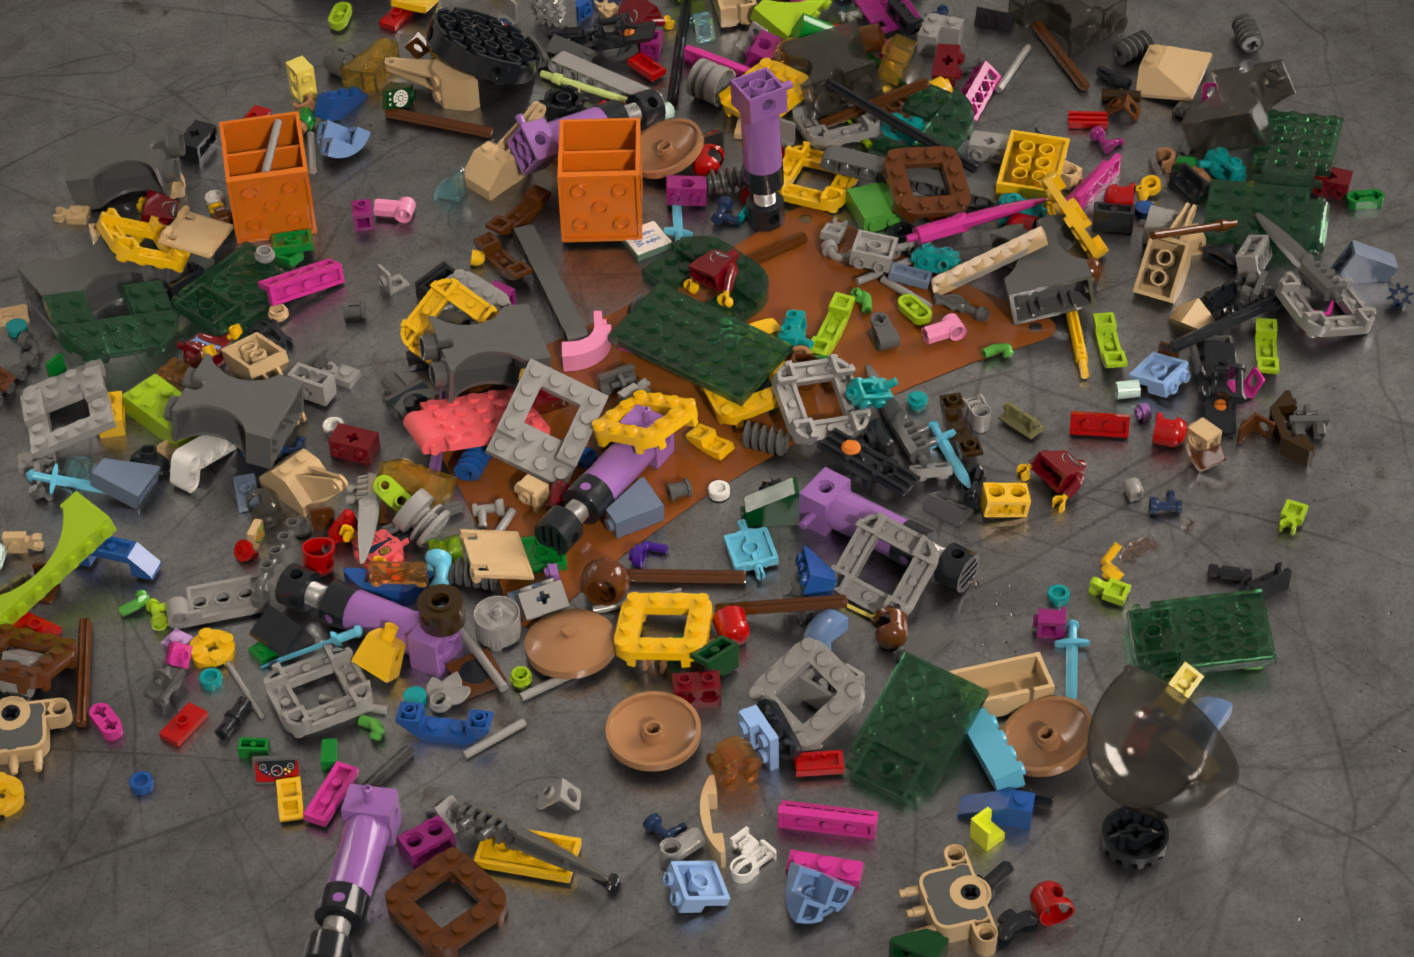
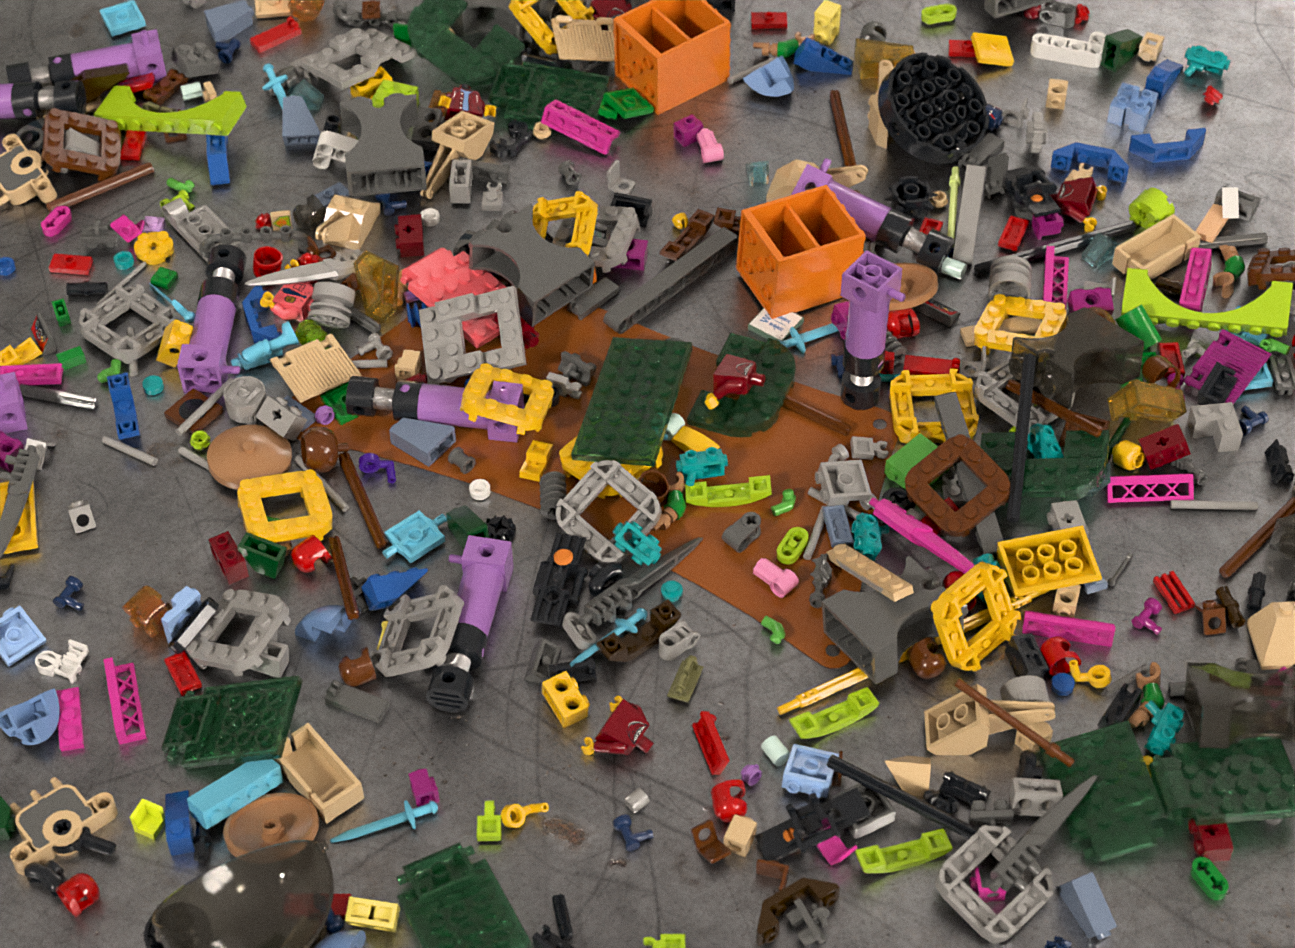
camera: 65 degrees right, 5 degrees up
black slope [249,605,315,657] -> none
light grey plate [254,245,275,264] -> none
light grey bar [261,119,282,172] -> none
clear orange plate [368,561,429,588] -> none
lime plate [372,475,411,513] -> none
dark green slope [382,82,416,110] -> none
dark brown piece [417,584,466,637] -> none
light grey plate [426,672,471,713] -> none
black axle [547,26,585,40] -> none
bright pink arch [562,311,612,372] -> none
medium nougat dish [605,691,701,771] -> none
light grey piece [659,826,705,870] -> none
tan slope [700,775,726,868] -> none
teal tile [1047,584,1070,607] -> none

